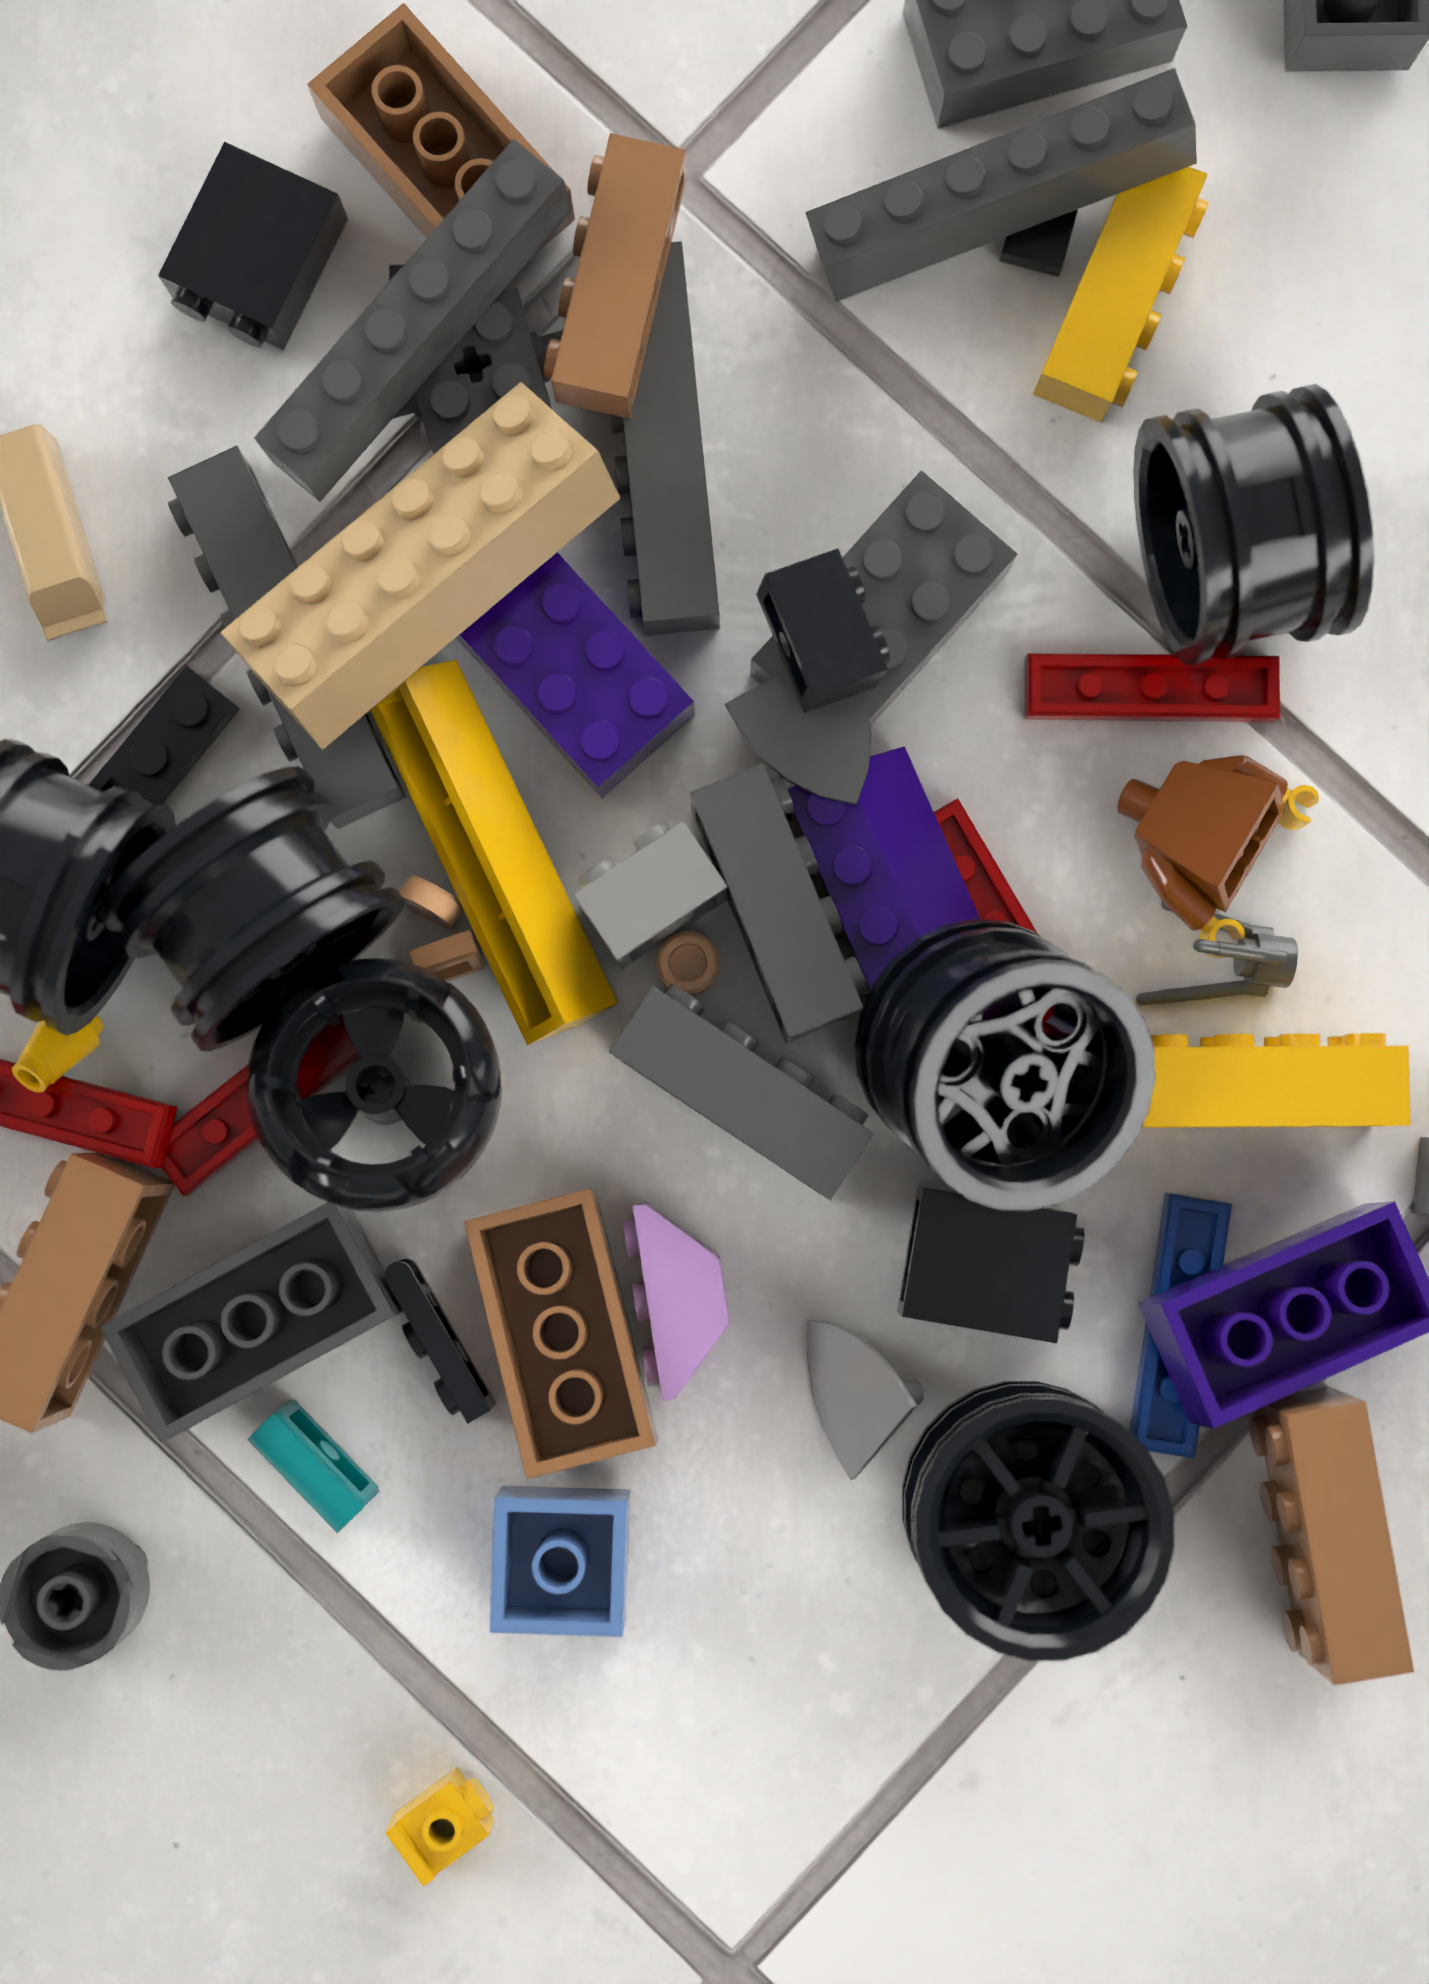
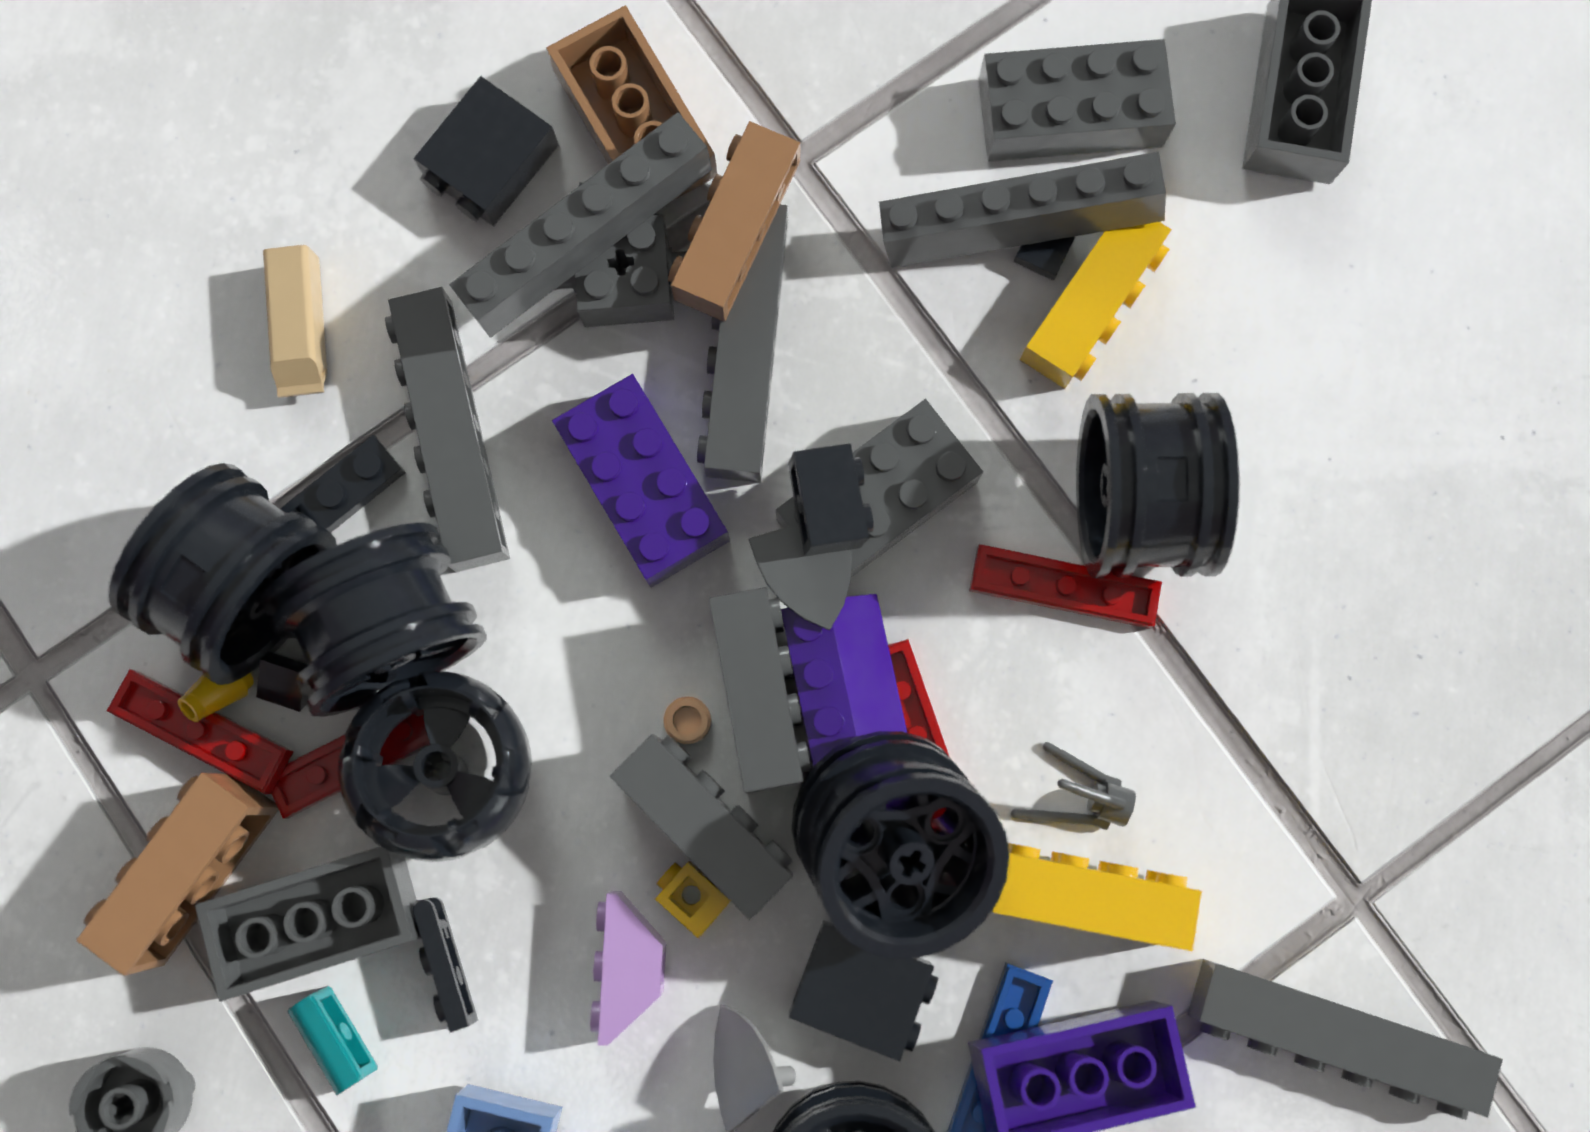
camera: 10 degrees right, 5 degrees down
tan brick [220,382,621,750] -> none
yellow brick [371,659,618,1046] -> none
light nougat tile [399,876,463,929] -> none
medium nougat tile [409,930,487,982] -> none
medium nougat brick [464,1188,658,1479] -> none
light grey brick [573,821,728,970] -> none
dark orange torso [1117,755,1319,958] -> none
none -> black tile [256,651,309,712]
none -> yellow brick [655,861,731,939]

